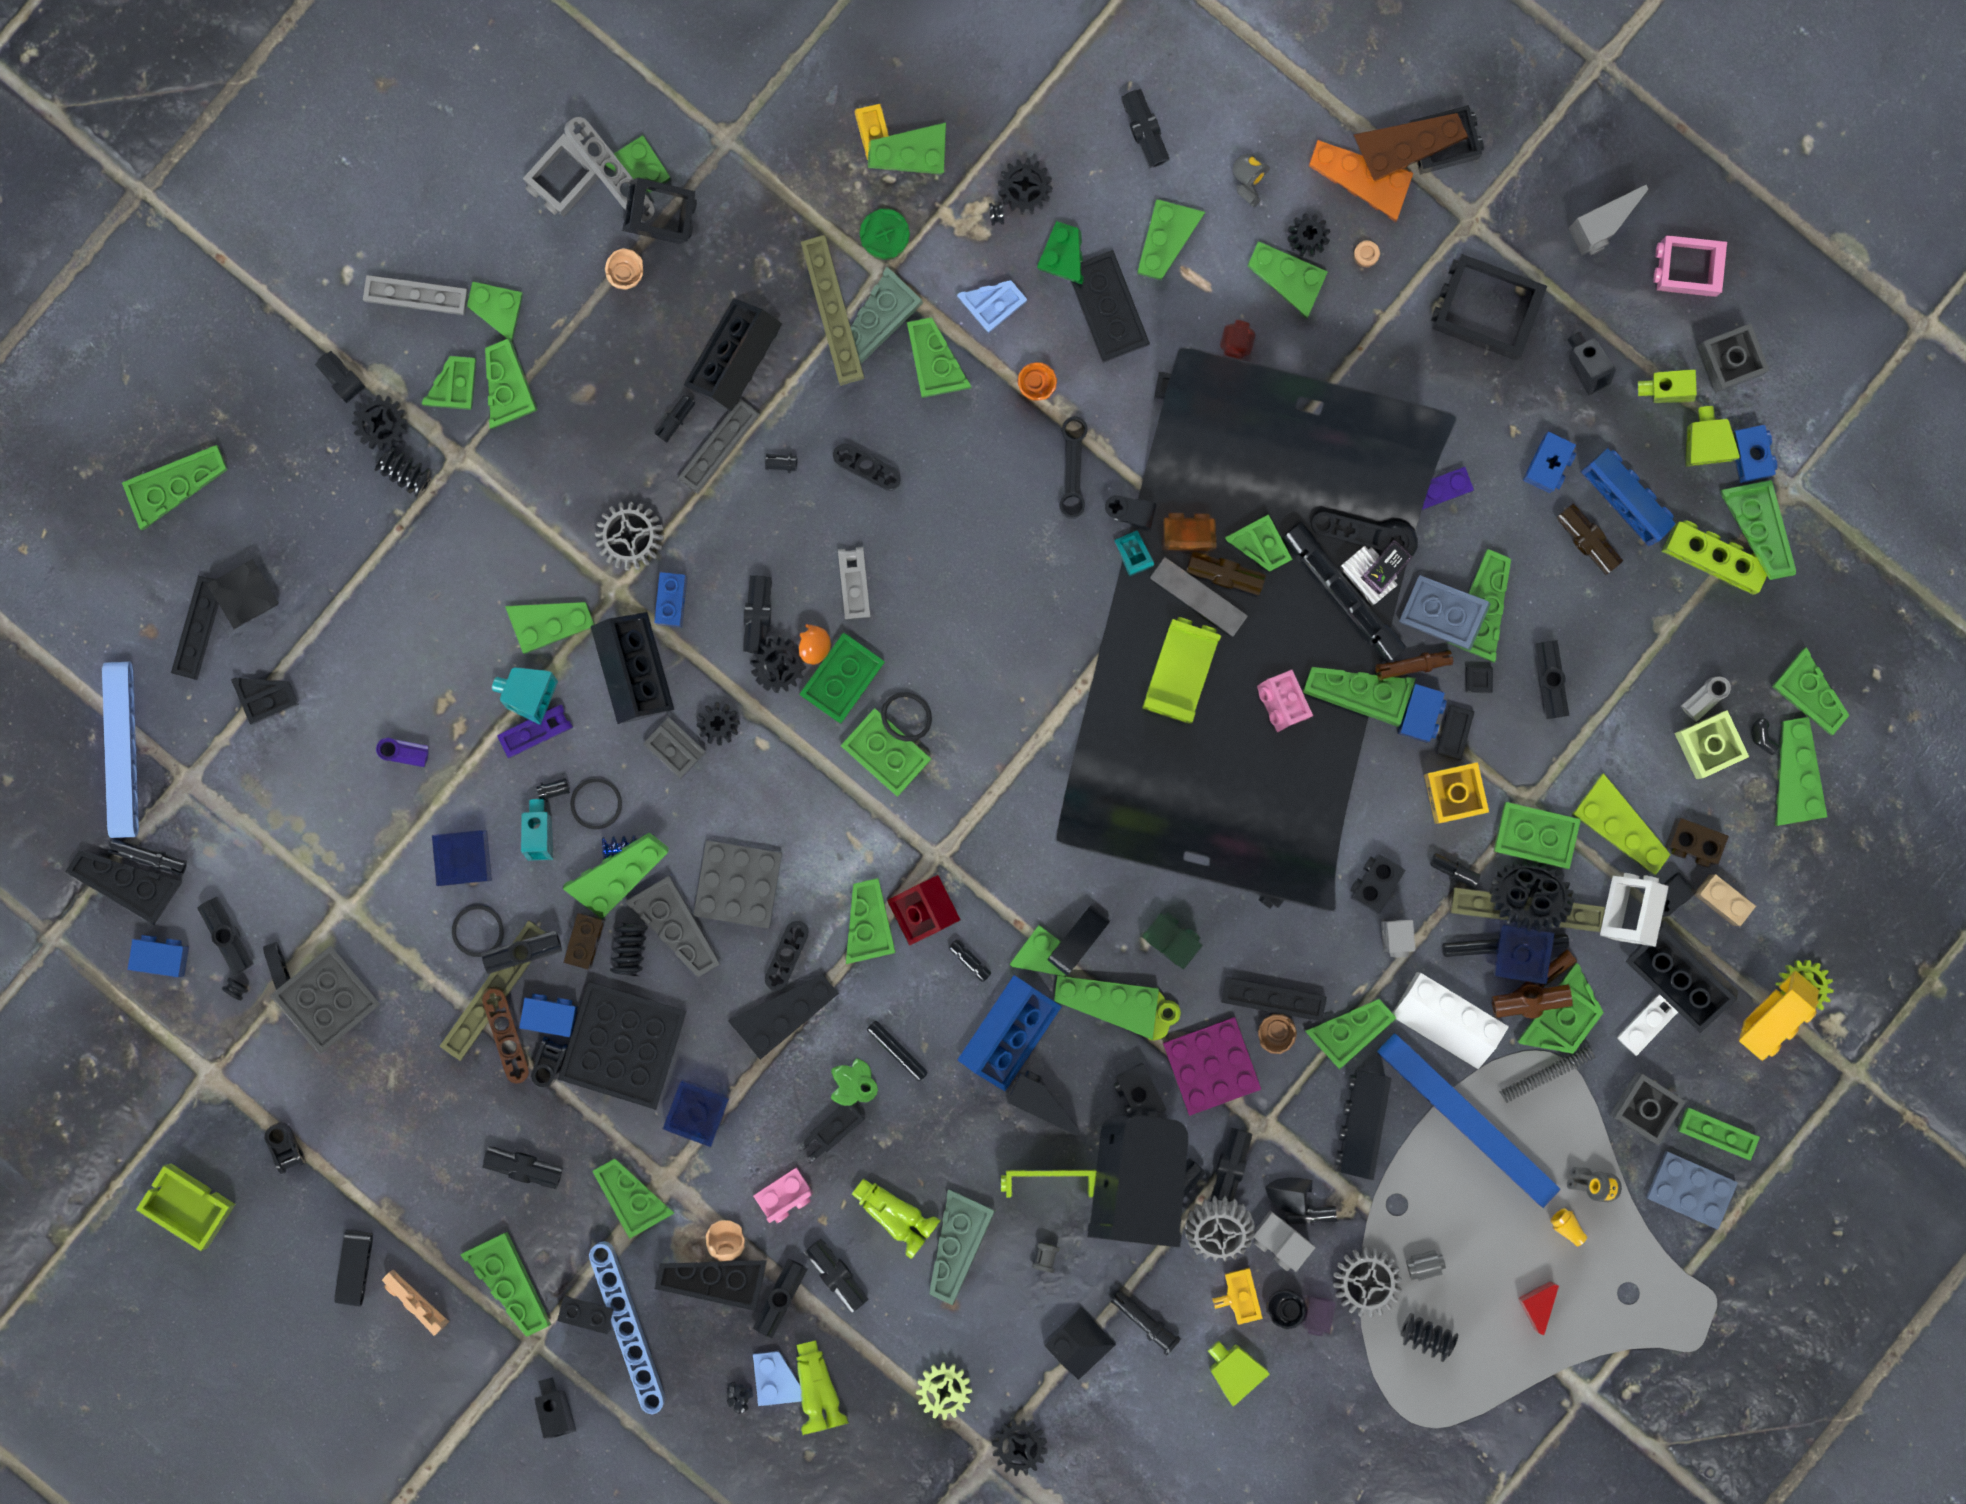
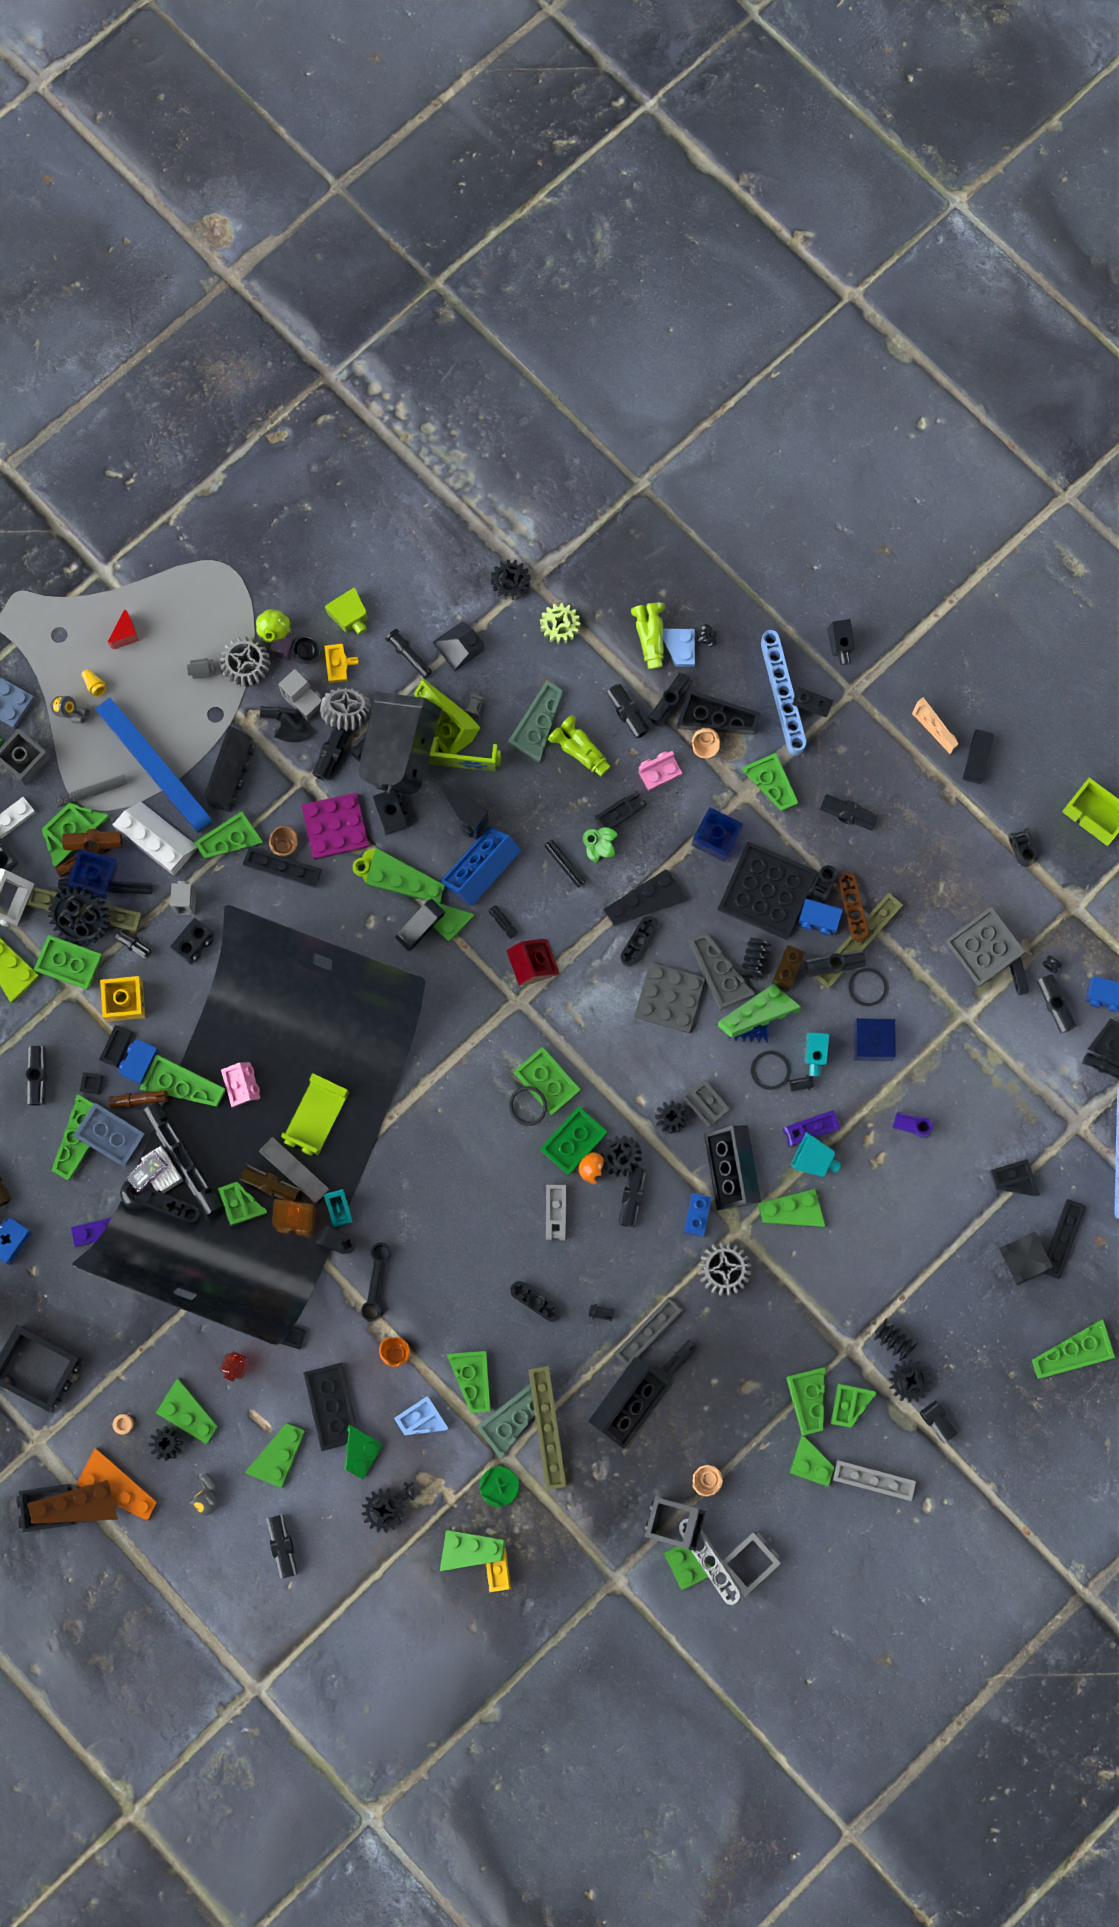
camera: 170 degrees left, 10 degrees down
bright green wing [460,1232,551,1337] -> none
bright green wing [846,878,896,964] -> none
clear green brick [1141,912,1203,970] -> none
black piece [1400,1313,1459,1362] -> none
none -> lime plant [256,609,291,643]
none -> lime wedge [414,679,480,754]

